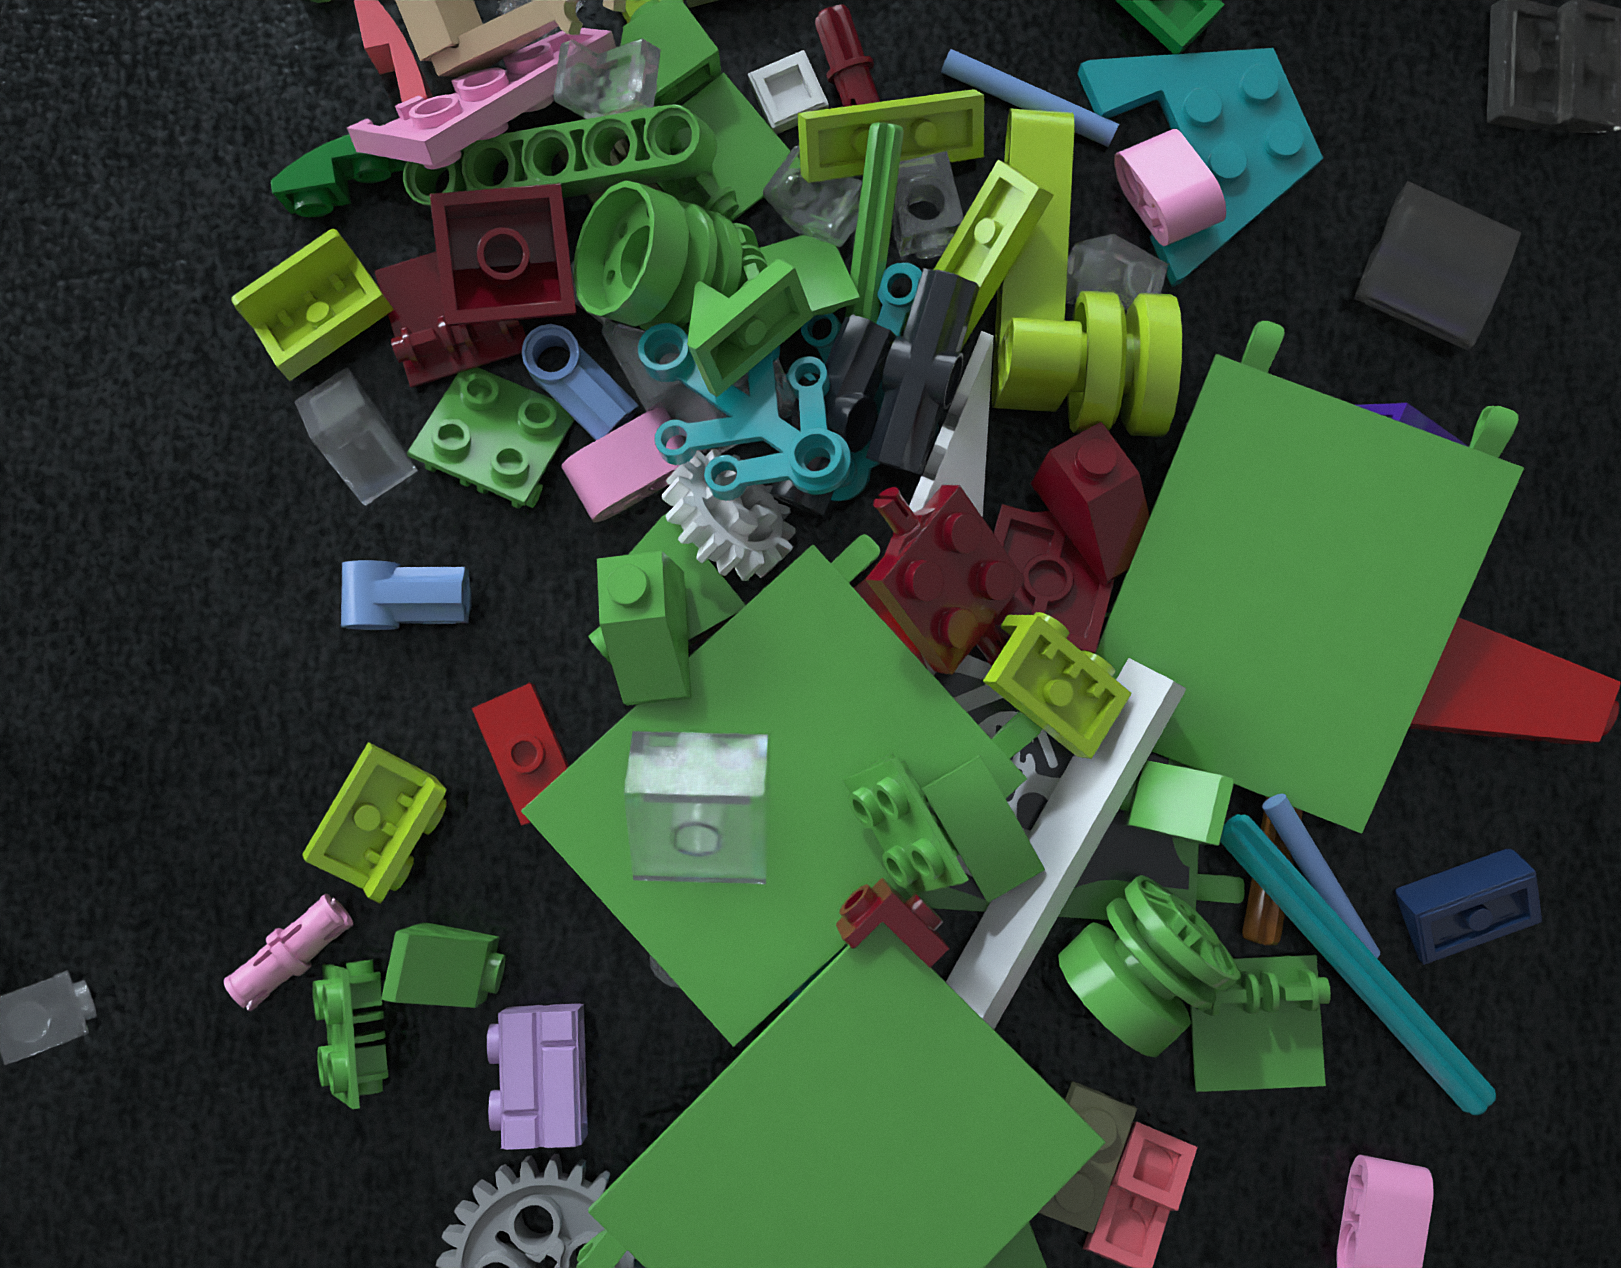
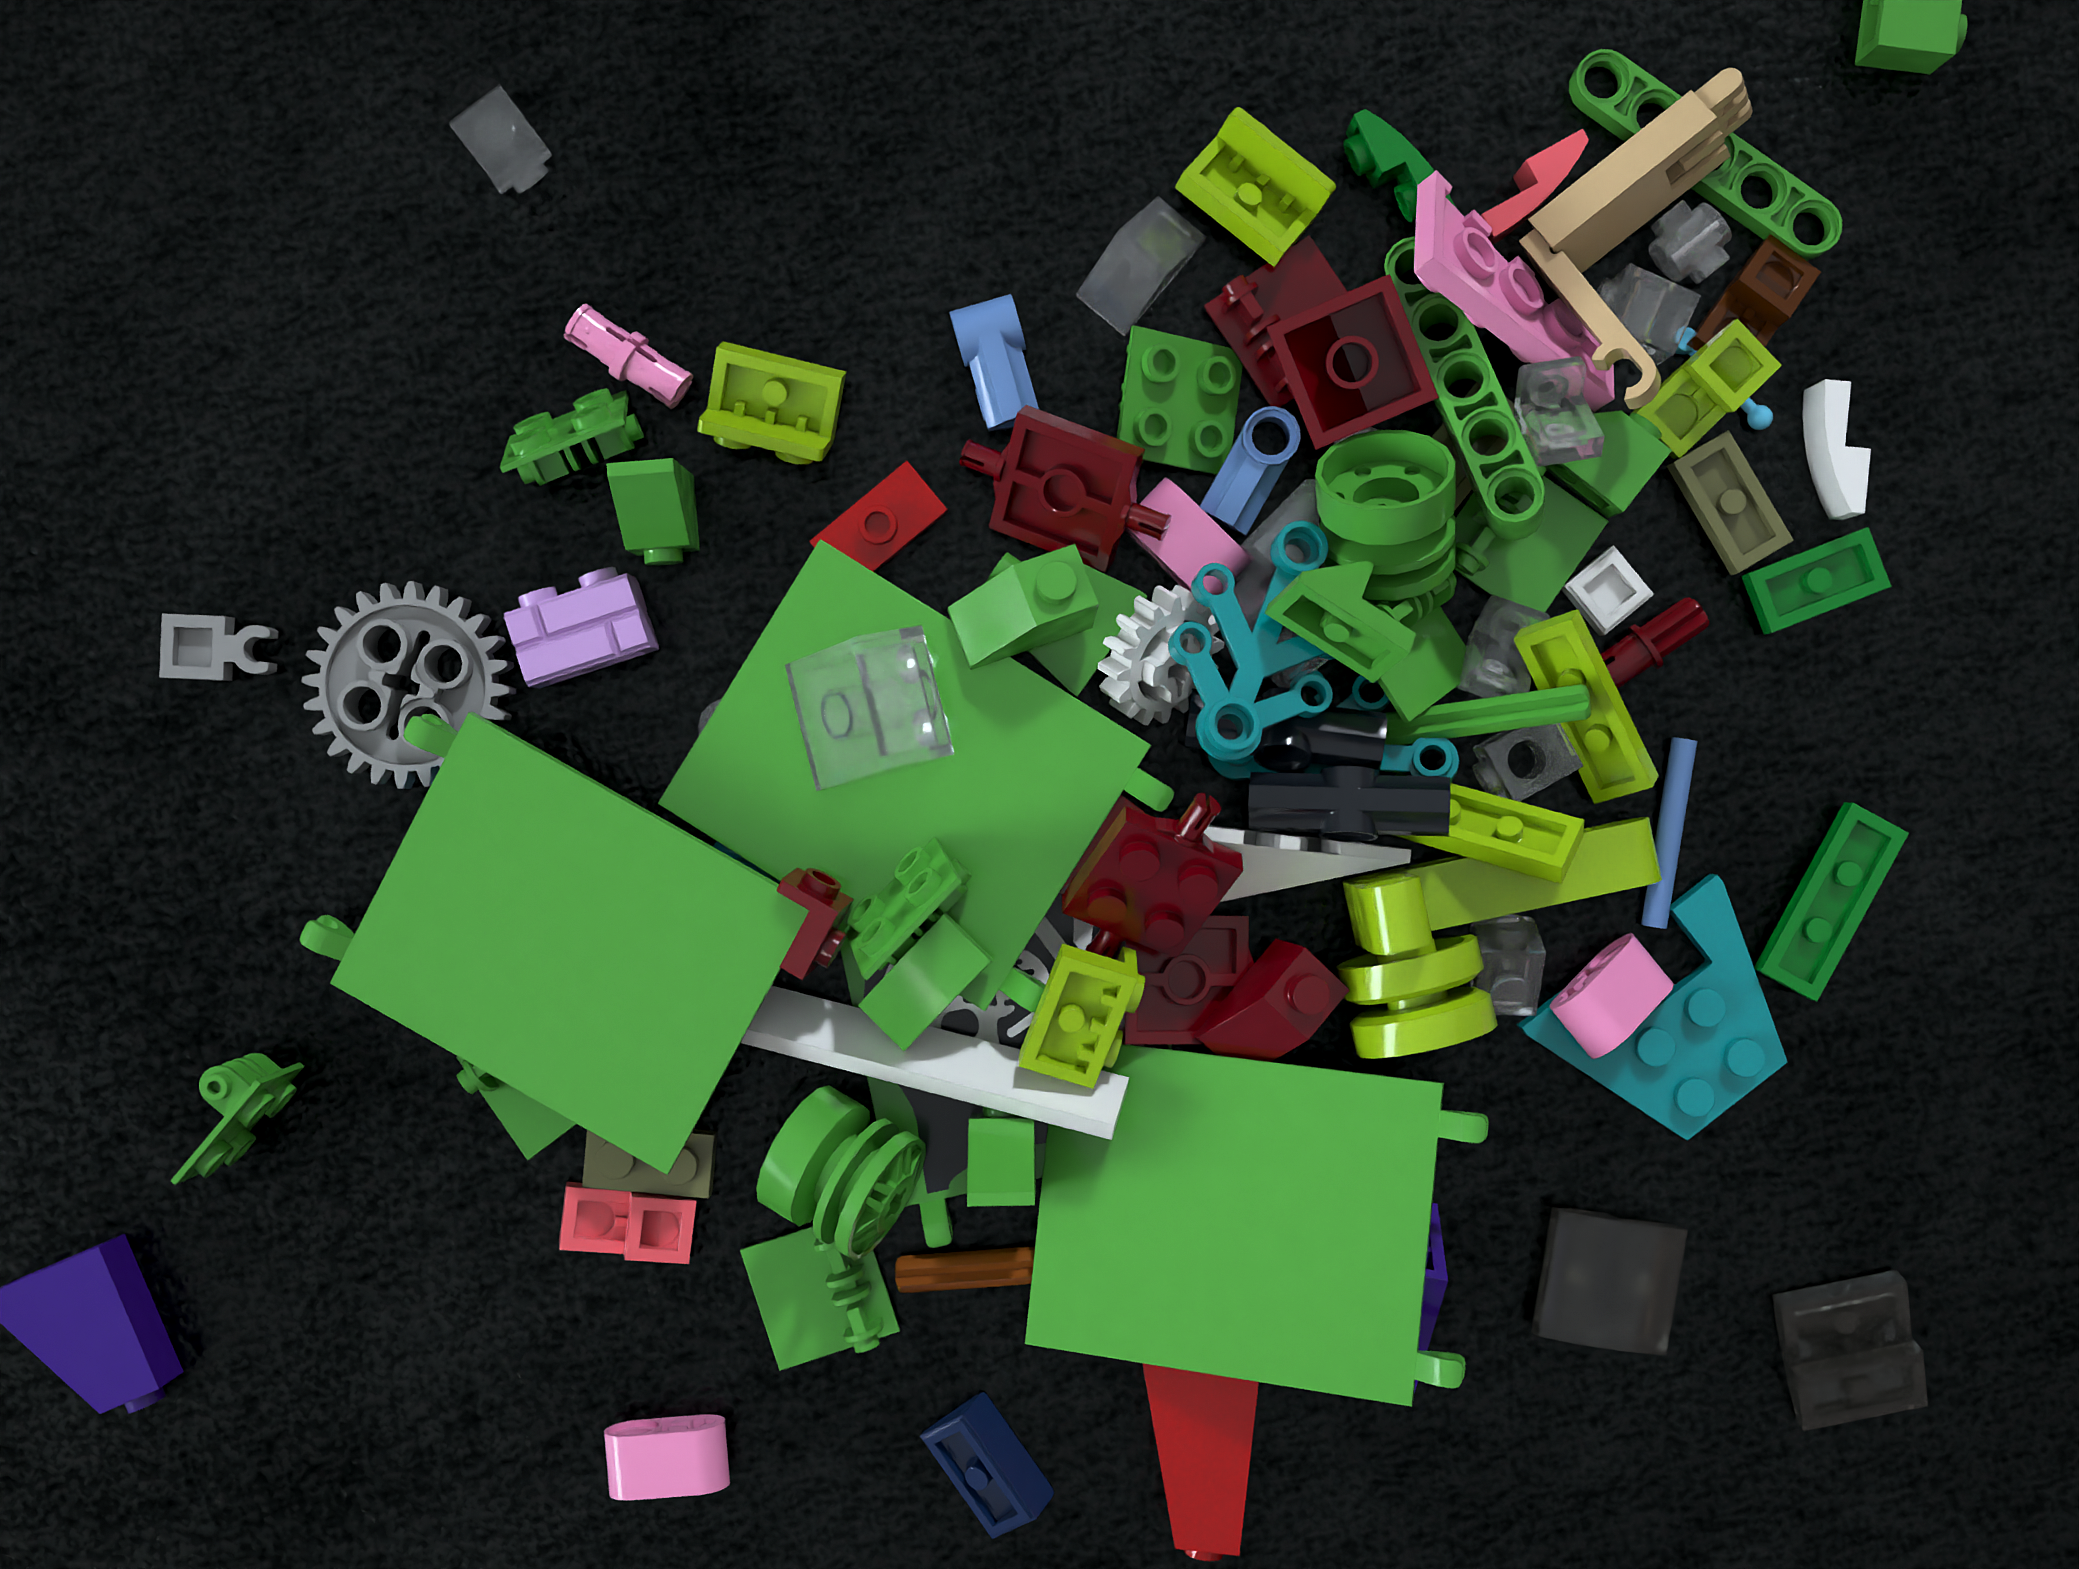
camera: 75 degrees right, 5 degrees up
teal axle [1220,814,1496,1116] -> none
medium blue bar [1262,794,1380,958] -> none
none -> dark red plate [959,405,1172,572]

